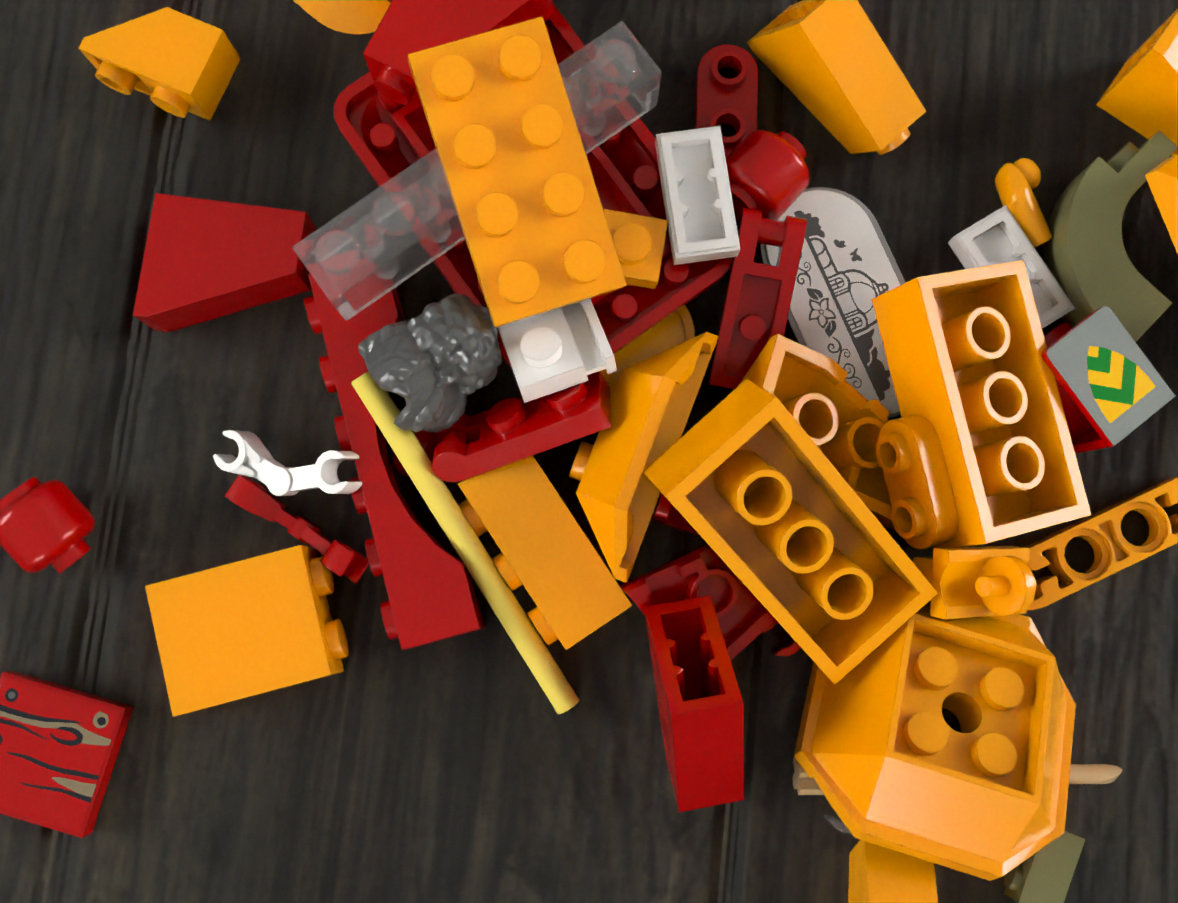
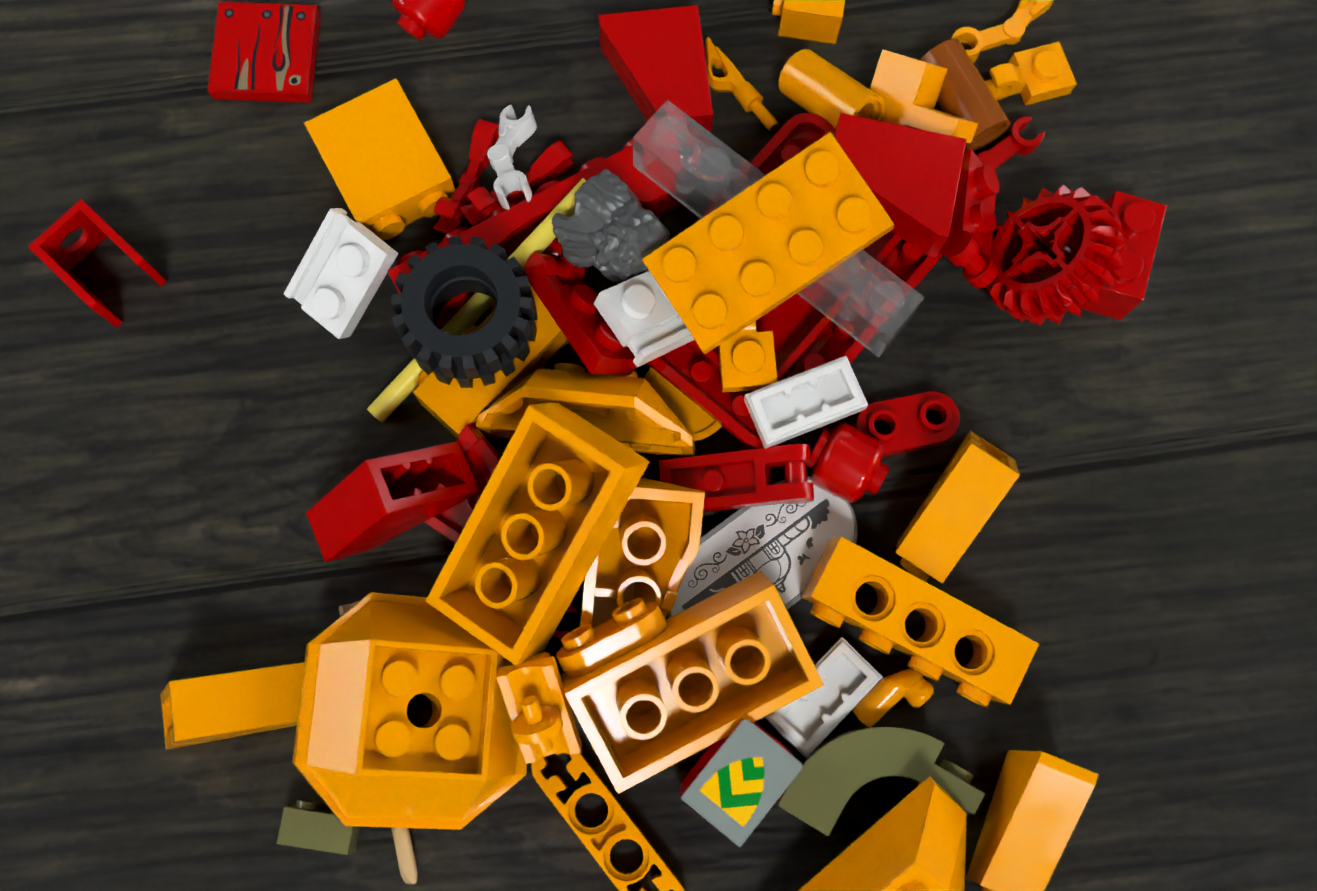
camera: 75 degrees right, 5 degrees down
none -> white plate [284,208,398,339]
none -> black tyre [391,236,538,388]
none -> red piece [459,141,574,226]
none -> light orange hand [705,37,779,132]
none -> light orange pin [779,49,885,128]
none -> light orange brick [800,536,1039,708]

